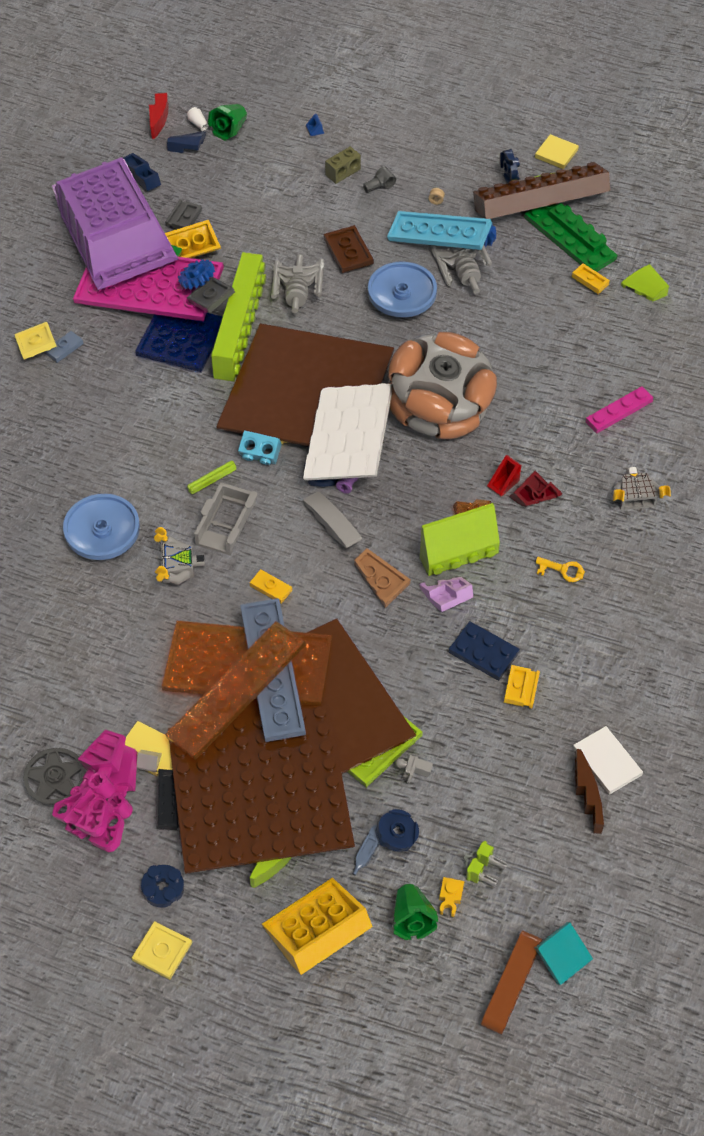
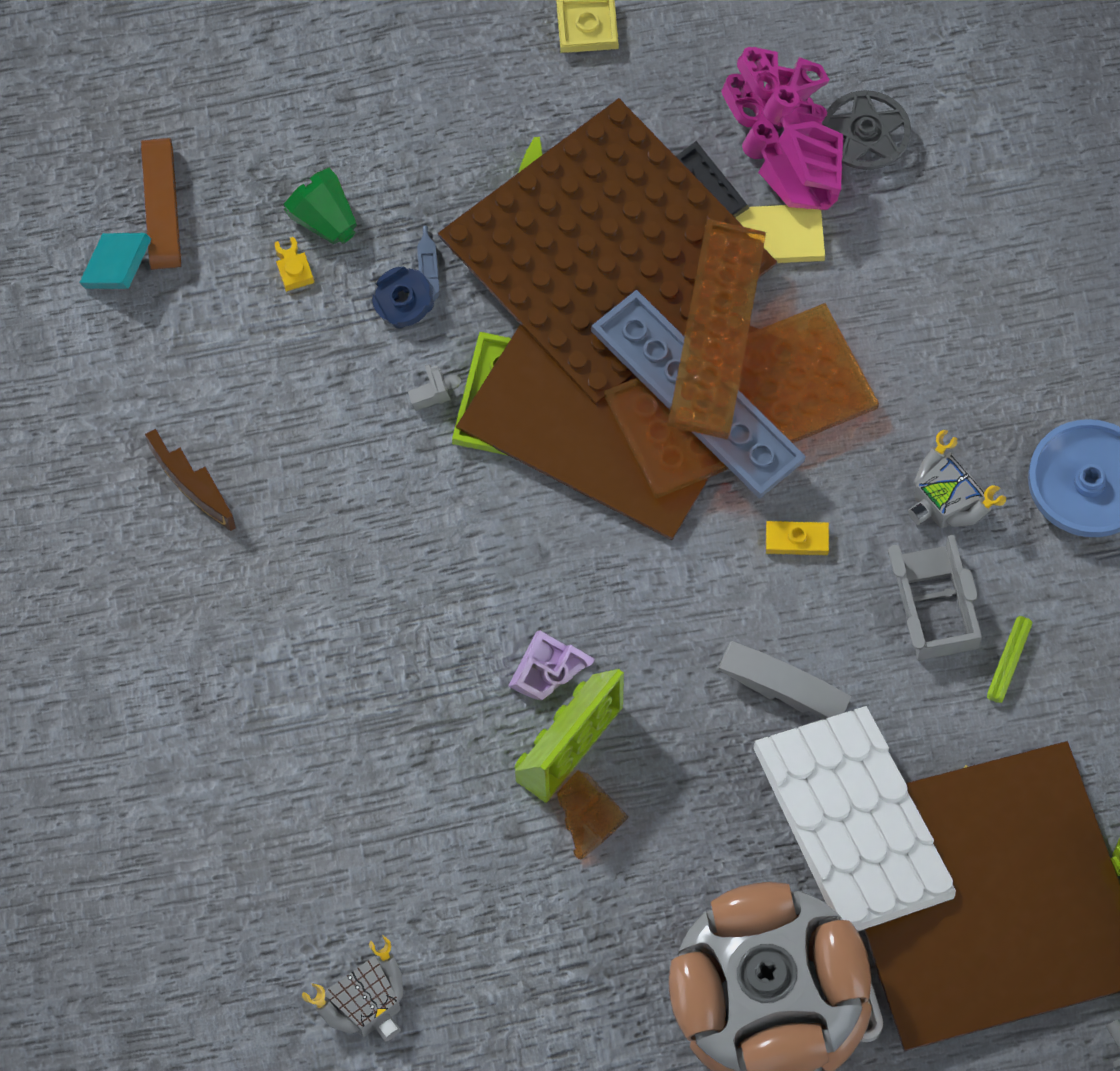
camera: 150 degrees right, 10 degrees up
light grey slope [137,750,162,773] -> none
dark blue plate [141,865,184,908] -> none
medium azure brick [238,430,282,465] -> none
yellow slope [262,878,373,975] -> none
medium nougat wing [354,548,411,608] -> none
dark blue plate [448,621,520,681] -> none
lime piece [463,841,507,887] -> none
red slope [487,455,522,496] -> none
yellow plate [504,665,540,709] -> none
dark red slope [509,470,563,507] -> none
yellow piece [536,557,585,582] -> none
white tile [573,726,643,795] -> none

